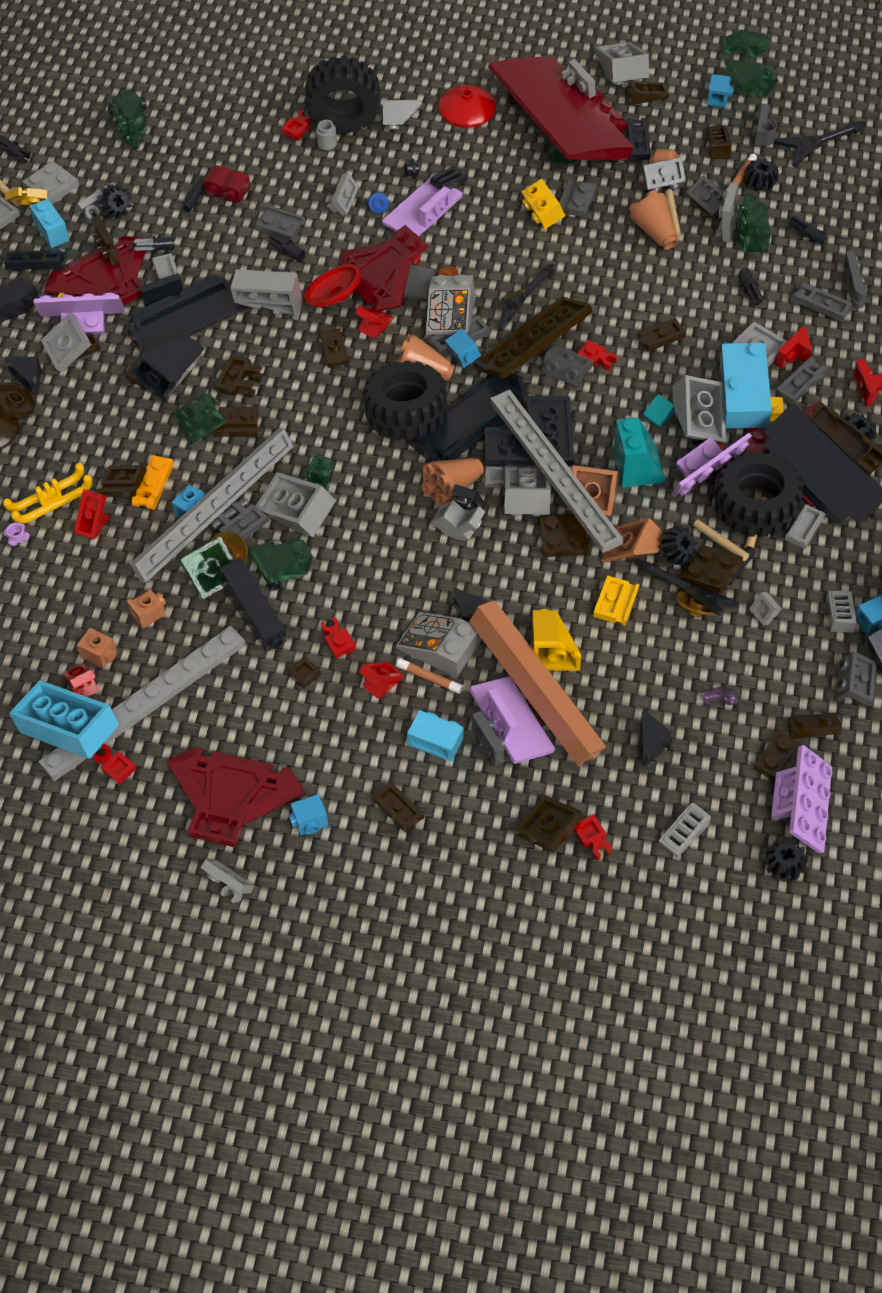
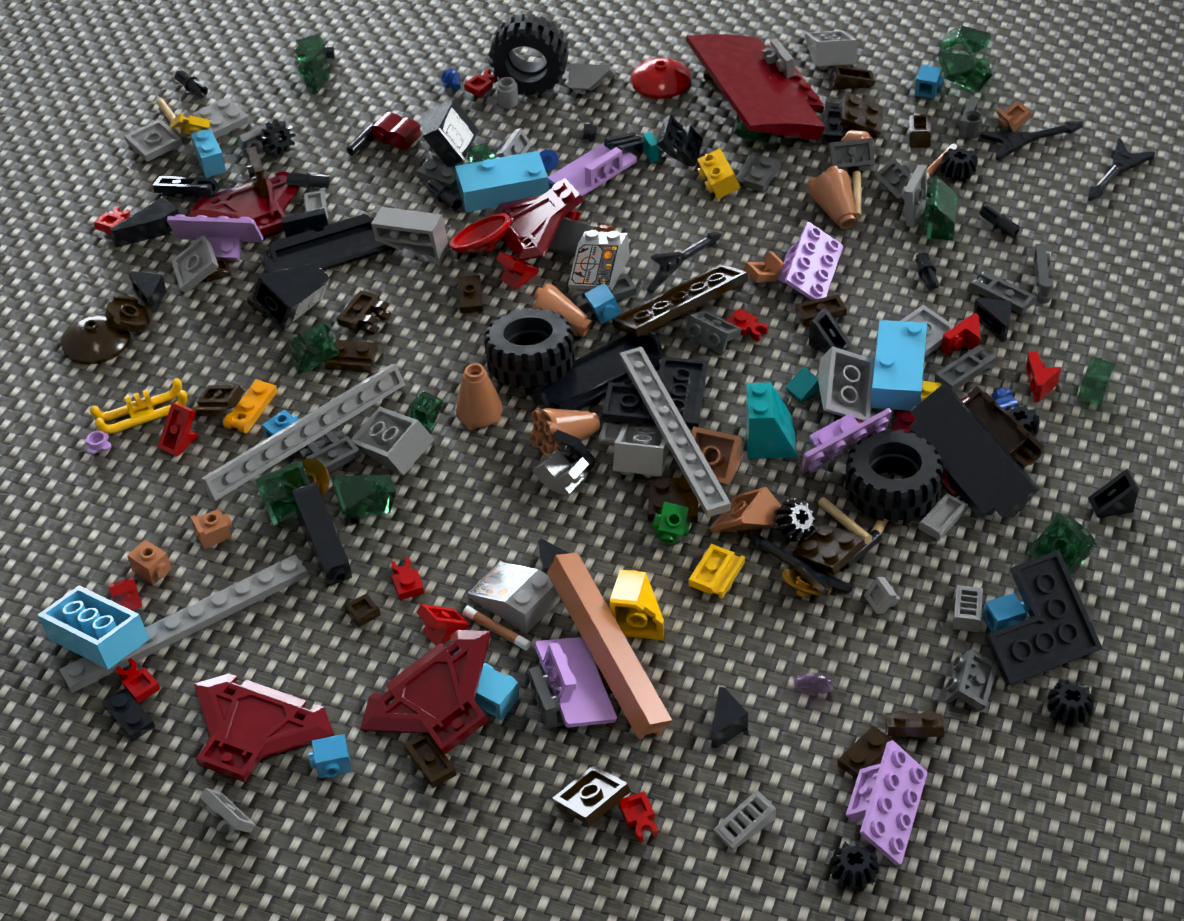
camera: 10 degrees right, 10 degrees down
none -> black plate [102,688,155,742]
none -> dark red plate [360,630,491,754]
none -> black slope [421,99,479,167]
none -> blue plate [441,68,461,91]
none -> medium azure brick [455,151,549,212]
none -> nougat cone [455,363,503,430]
none -> clear green slope [466,143,495,163]
none -> teal tile [643,132,664,163]
none -> green brick [652,501,690,544]
none -> black slope [656,114,703,167]
none -> nougat bracket [743,252,784,283]
none -> lavender bracket [778,222,843,300]
none -> black slope [809,308,851,353]
none -> dark brown plate [839,93,883,138]
none -> black slope [973,298,1012,342]
none -> blue plate [991,388,1018,410]
none -> nougat bracket [996,101,1033,132]

